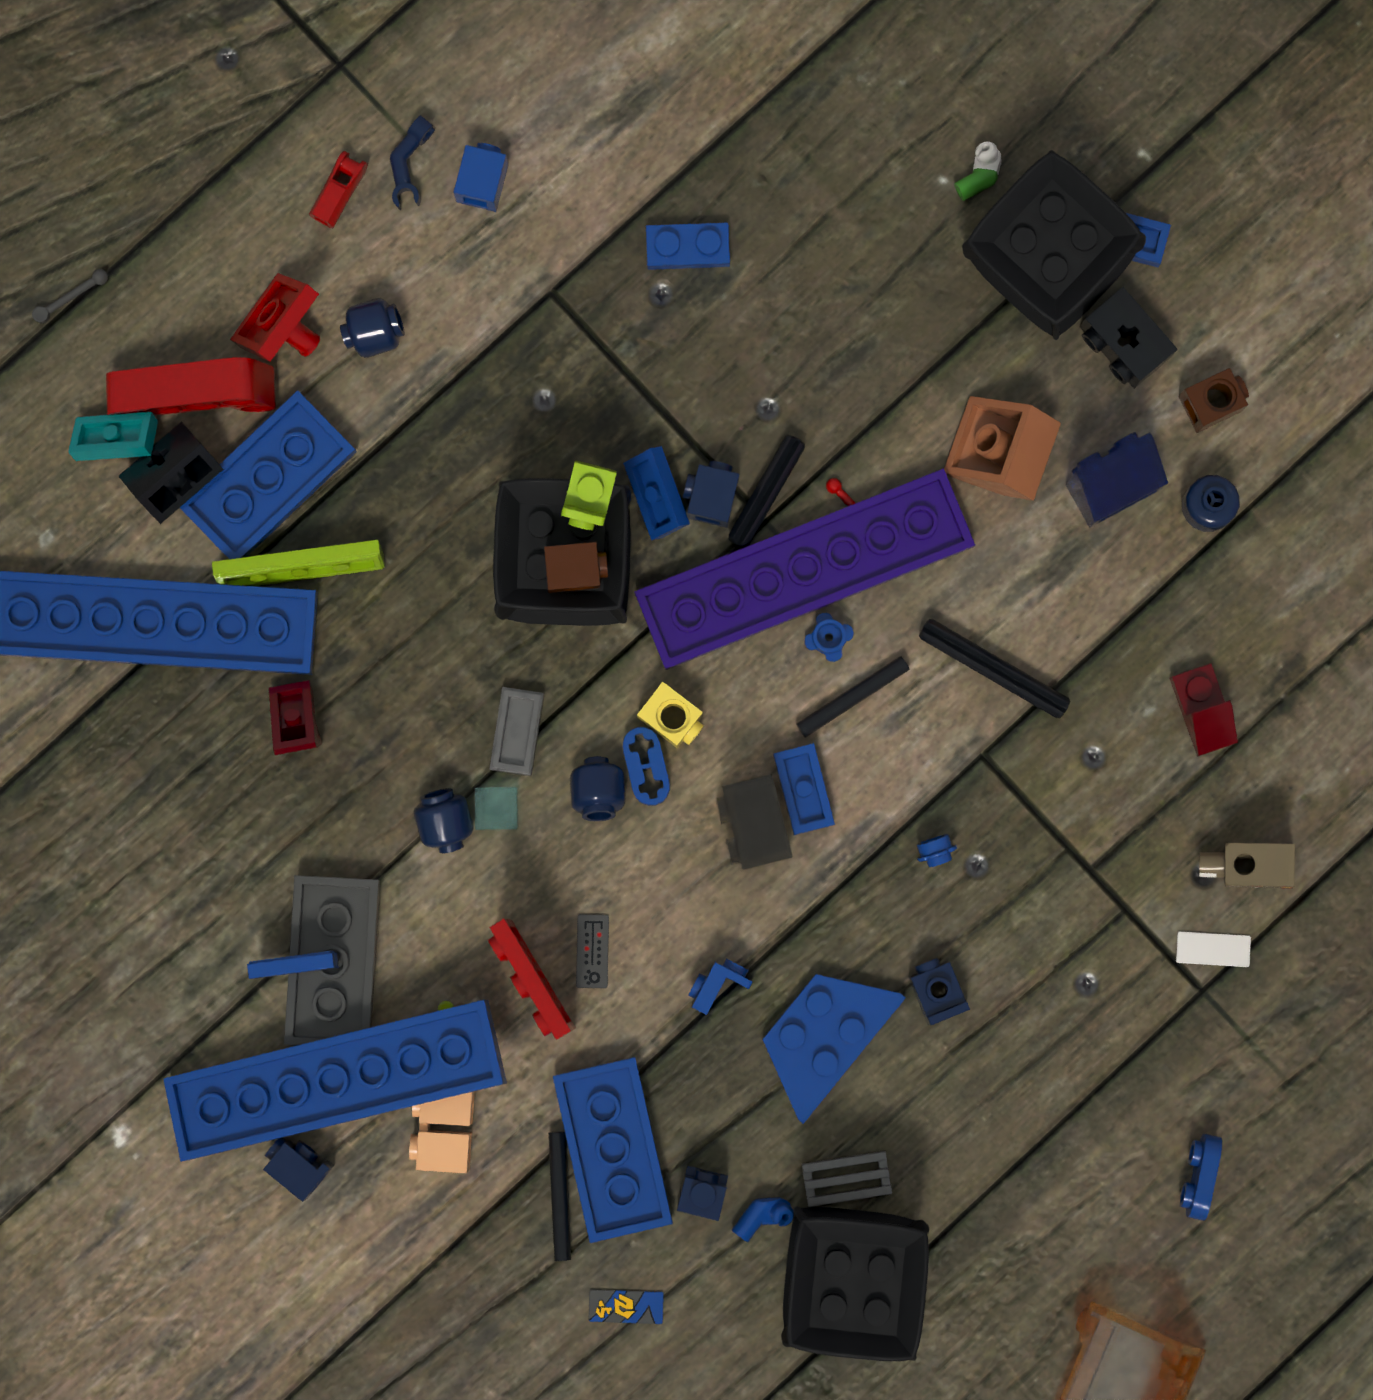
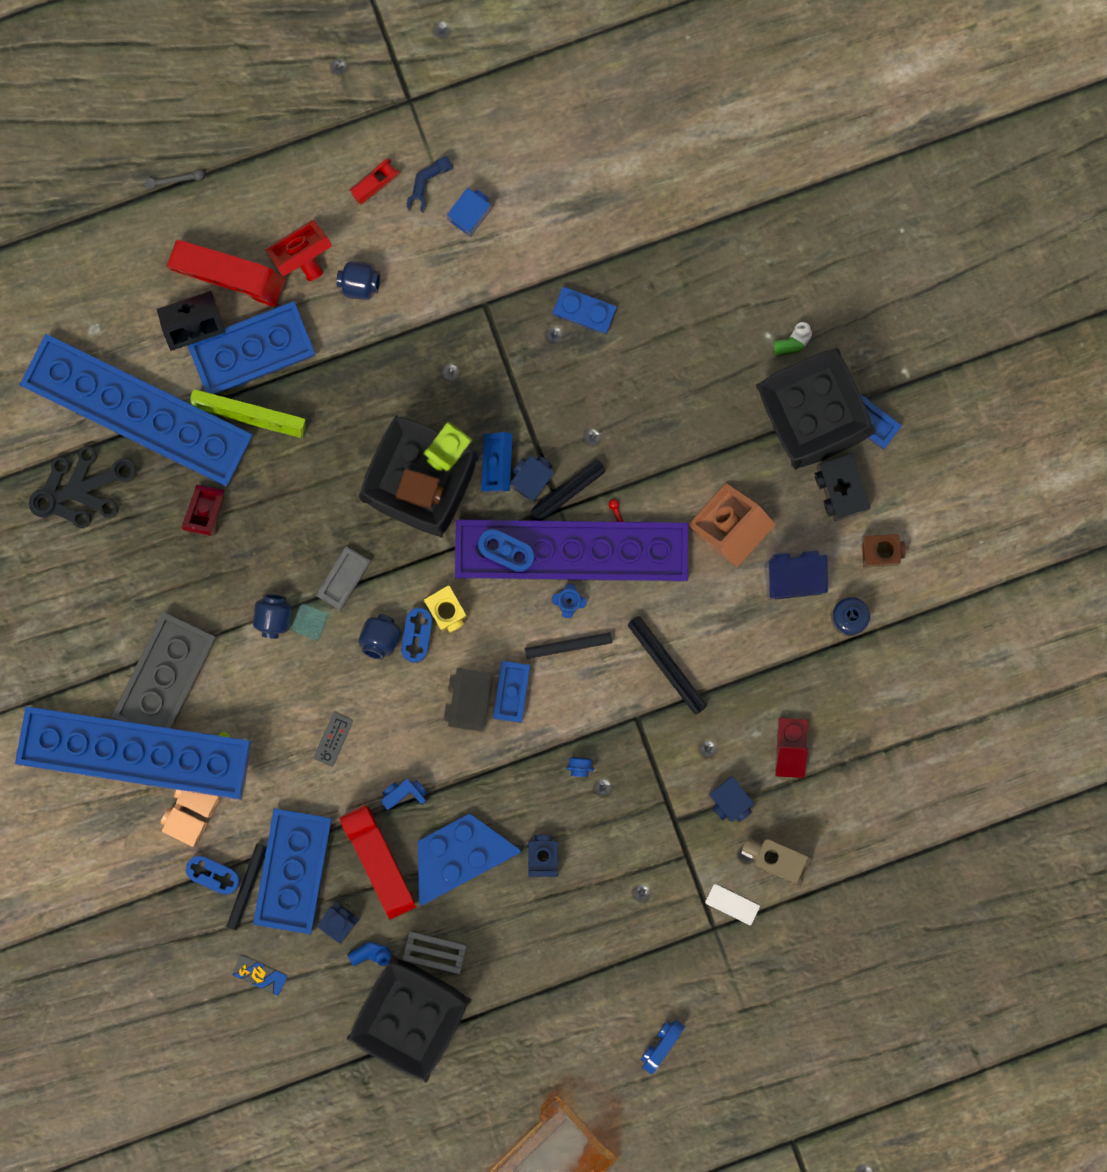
camera: 20 degrees right, 0 degrees up
teal plate [68,412,158,461] -> none
blue tile [247,951,339,979] -> none
dark blue brick [263,1138,335,1202] -> none
red plate [488,918,576,1040] -> none
none -> black plant [29,446,137,529]
none -> blue beam [186,856,240,894]
none -> red beam [339,804,417,920]
none -> blue plate [478,529,534,572]
none -> dark blue brick [708,776,755,823]

